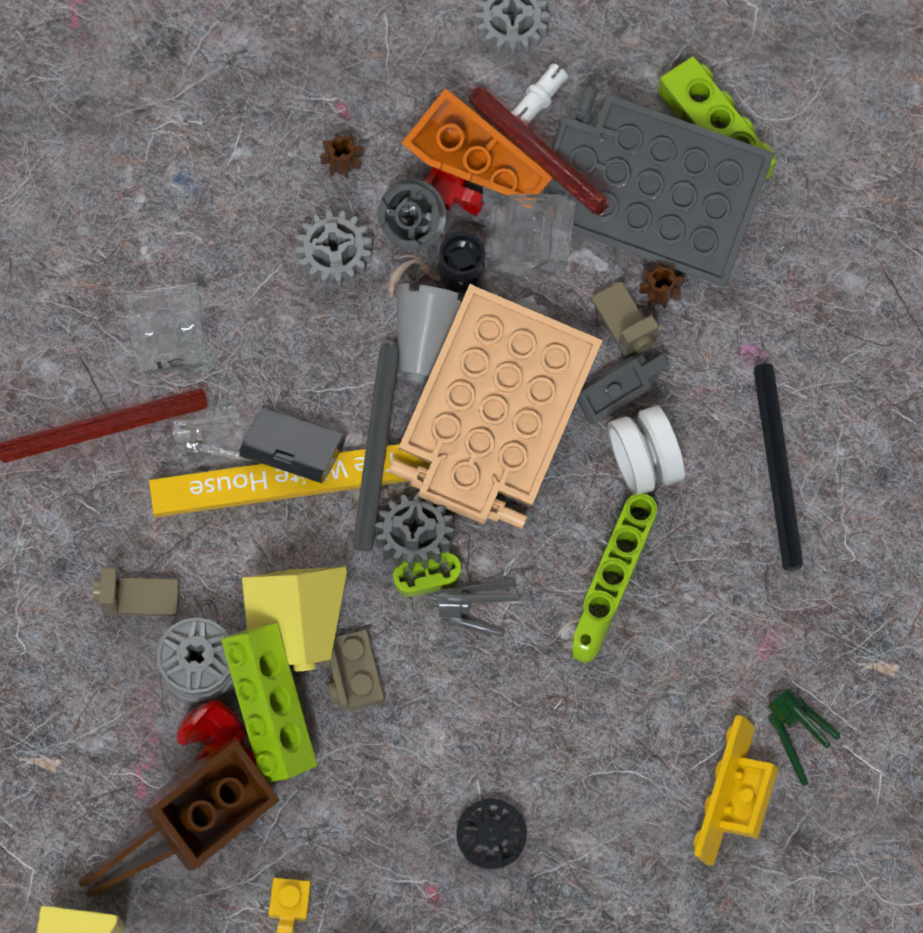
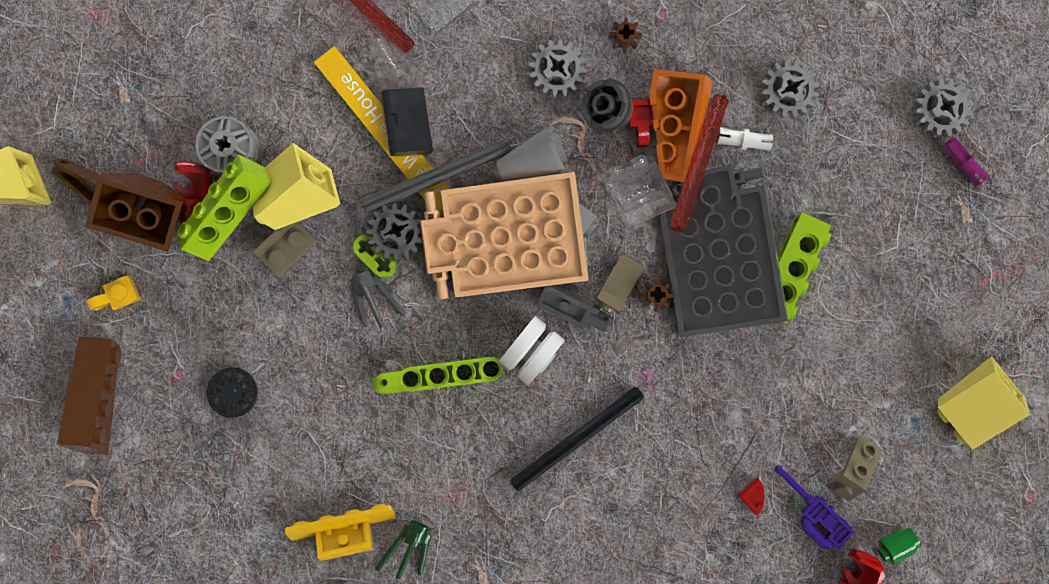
camera: 60 degrees right, 15 degrees up
dark tan bracket [93,568,179,616] -> none
black wheel [439,232,485,293] -> none

